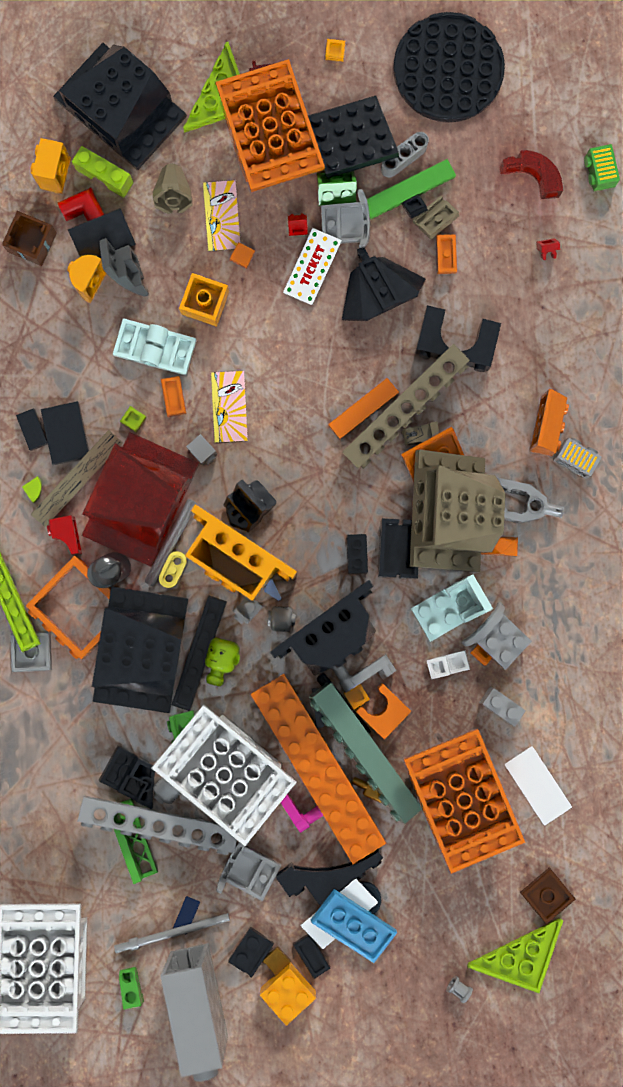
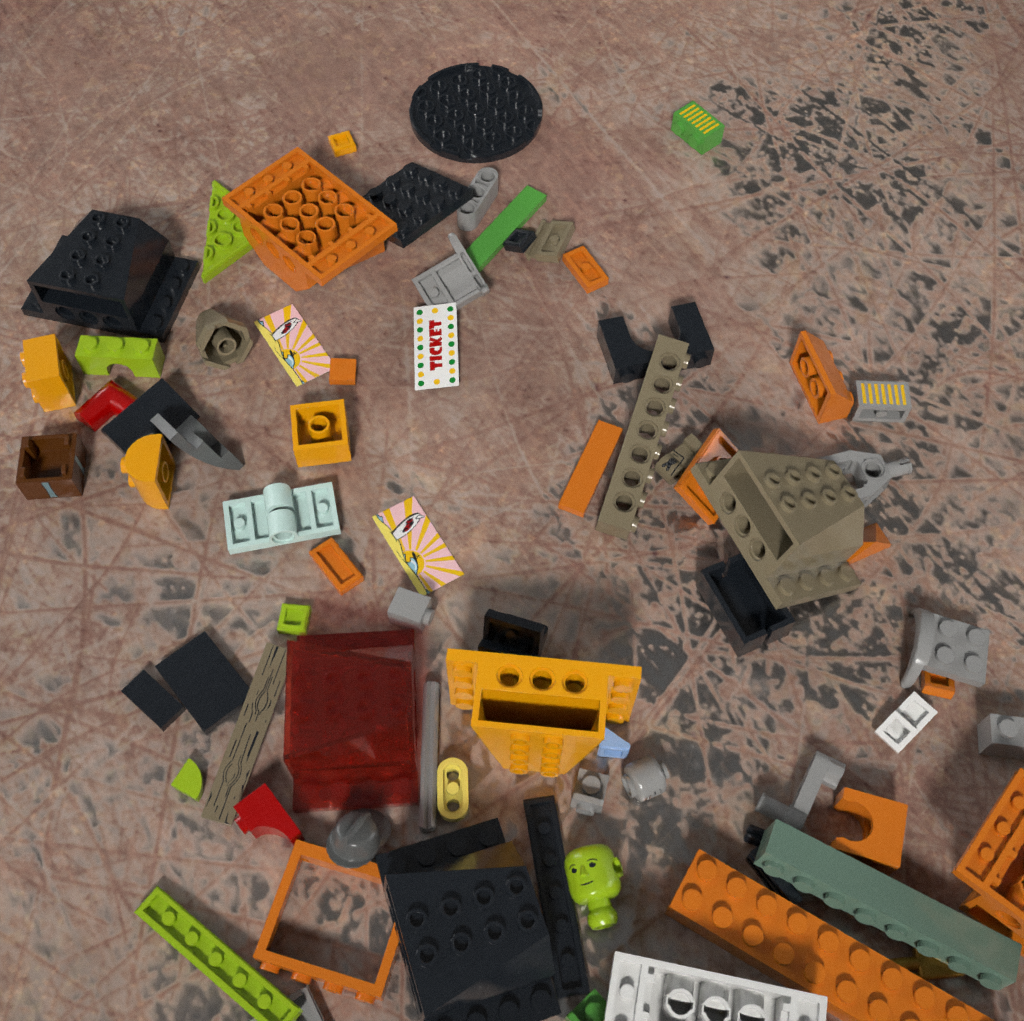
camera: 25 degrees left, 25 degrees down
black wedge [270,580,376,676] -> none
red tile [288,213,308,236] -> none
bright green bracket [317,171,357,206] -> none
black panel [342,247,426,321] -> none
light orange tile [344,684,370,709] -> none
black brick [346,534,368,574] -> none
light aqua bracket [410,575,493,642] -> none
clear red arch [500,150,563,199] -> none
red tile [536,238,560,260] -> none

